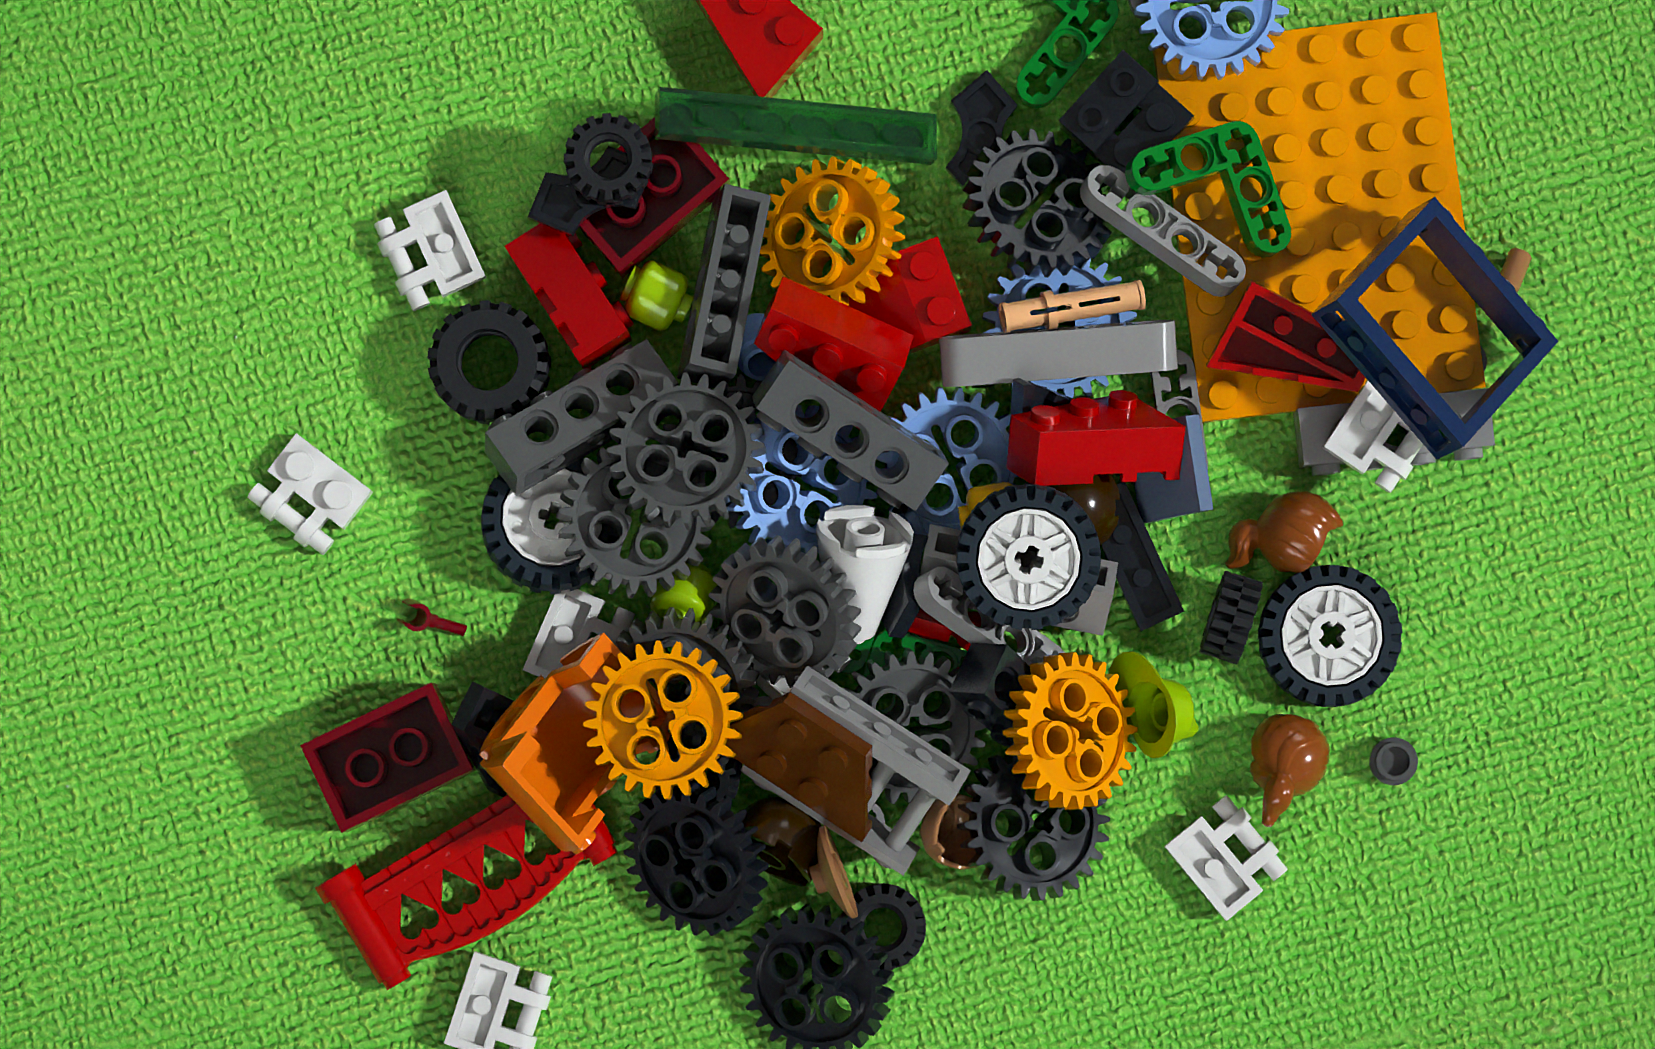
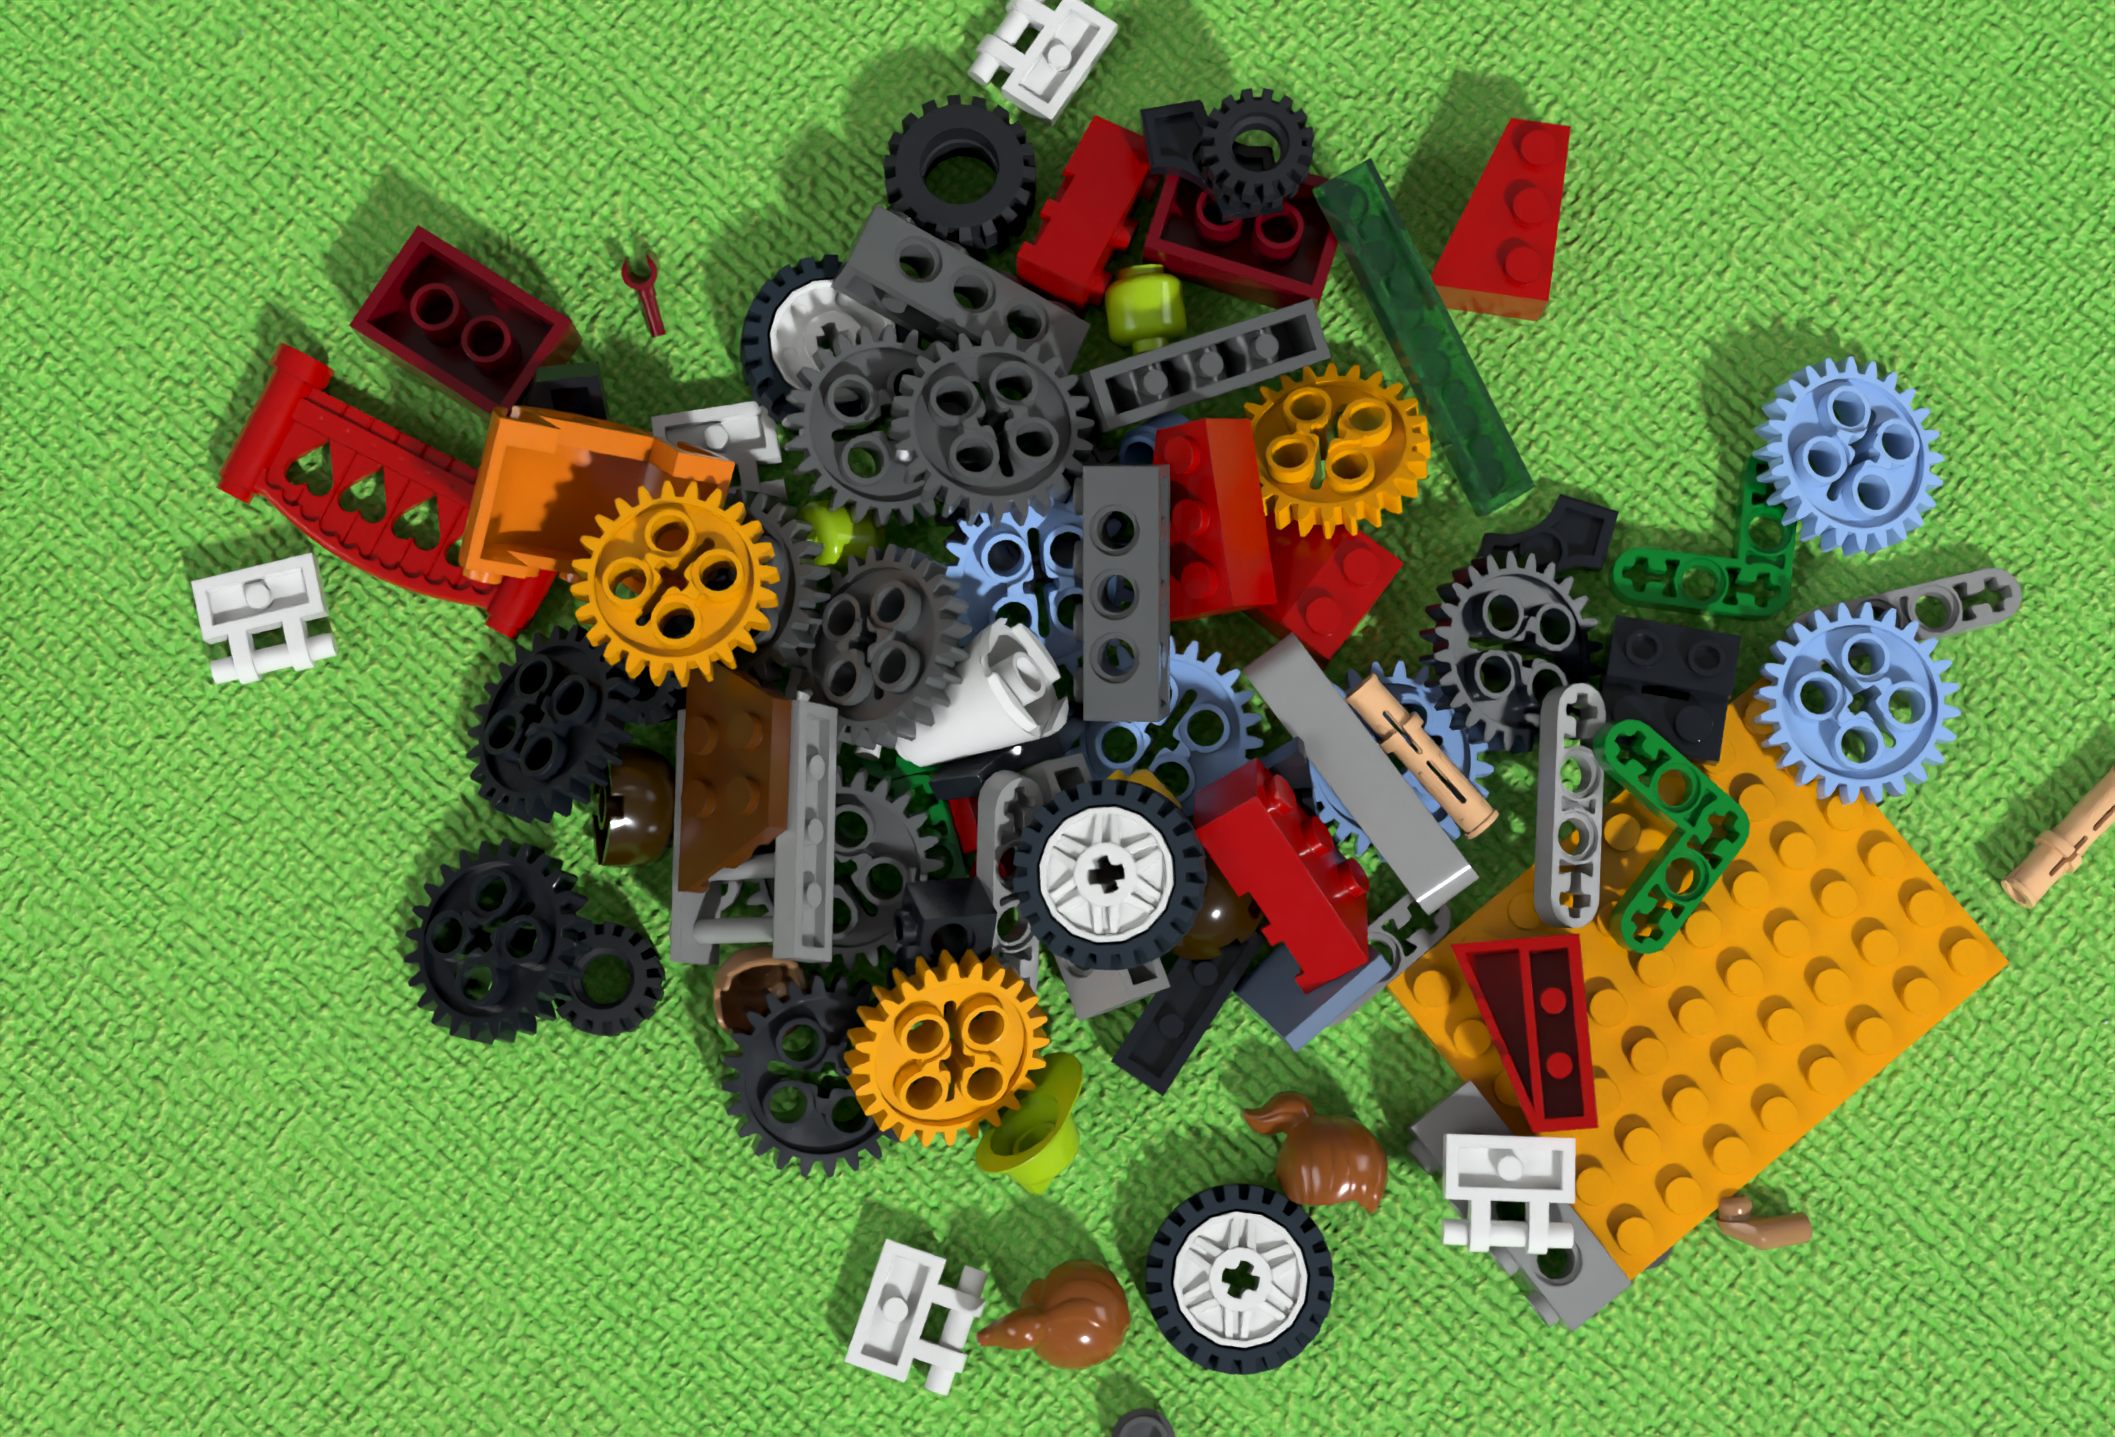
camera: 55 degrees right, 5 degrees down
white plate [247,433,373,555] -> none
medium nougat dish [809,825,858,919] -> none
black tyre [1199,571,1263,665] -> none
dark blue window [1311,197,1559,460] -> none

